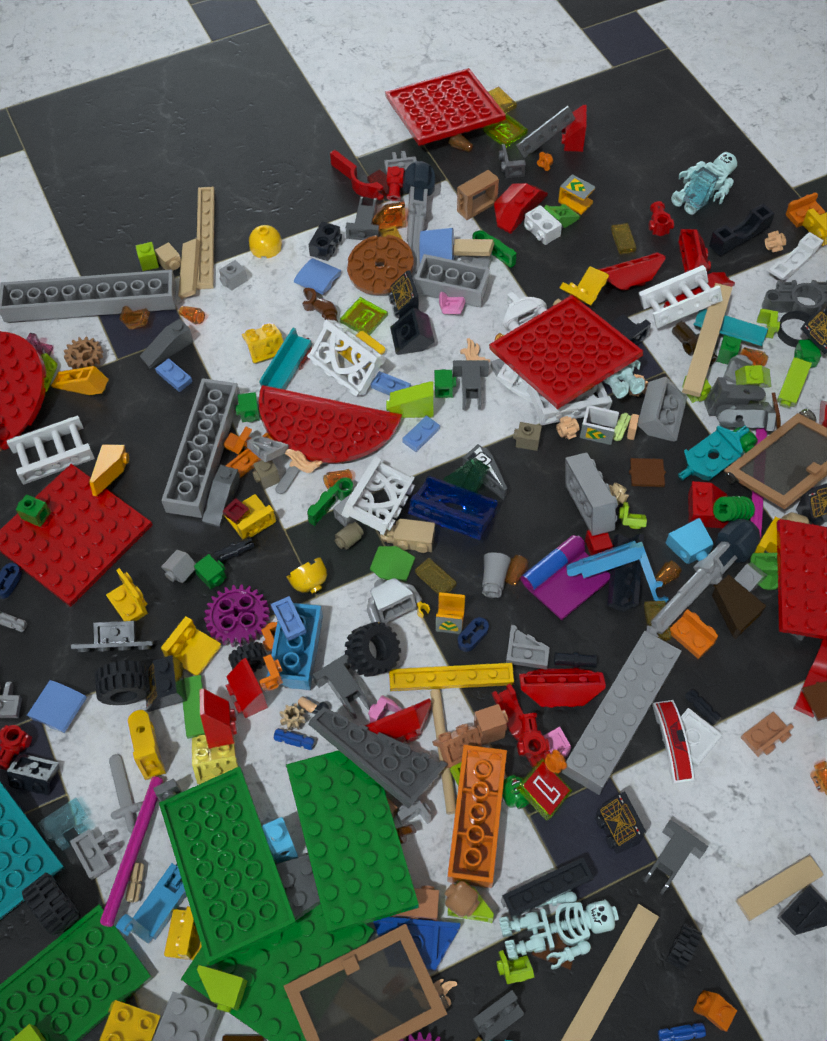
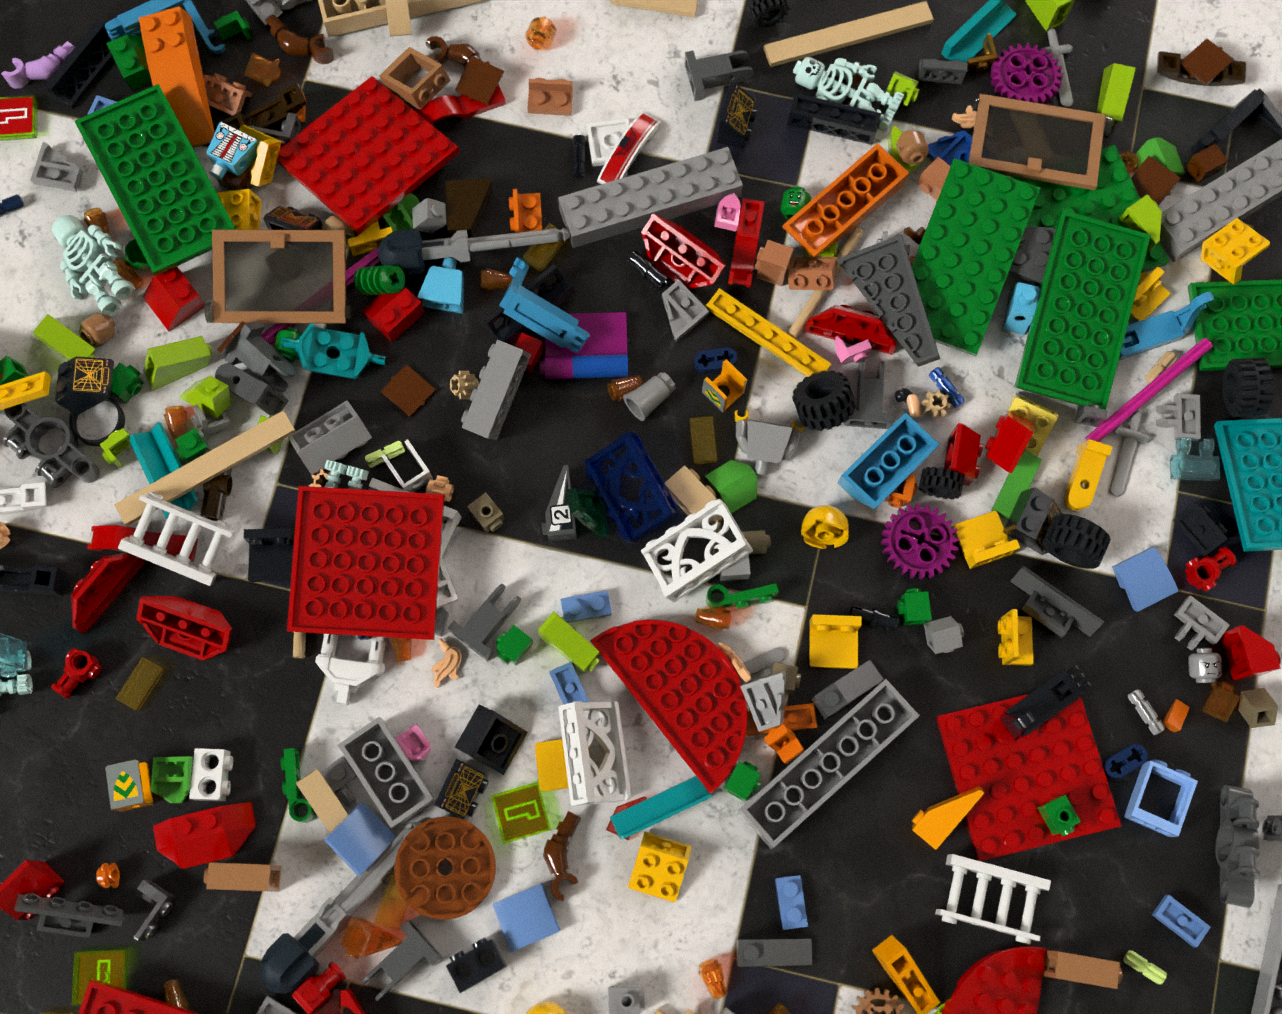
camera: 145 degrees left, 15 degrees up
dark red plate [223,498,250,525] -> none
orange bracket [259,654,283,691] -> none
medium blue plate [271,596,306,641] -> none
red tile [516,758,572,821] -> none
red connector [517,713,550,758] -> none
orange plate [545,749,567,773] -> none
yellow bracket [560,266,609,306] -> none
lime bracket [618,502,647,529] -> none
light nougat tile [627,414,639,440] -> none
none -> black hinge [1000,664,1092,739]

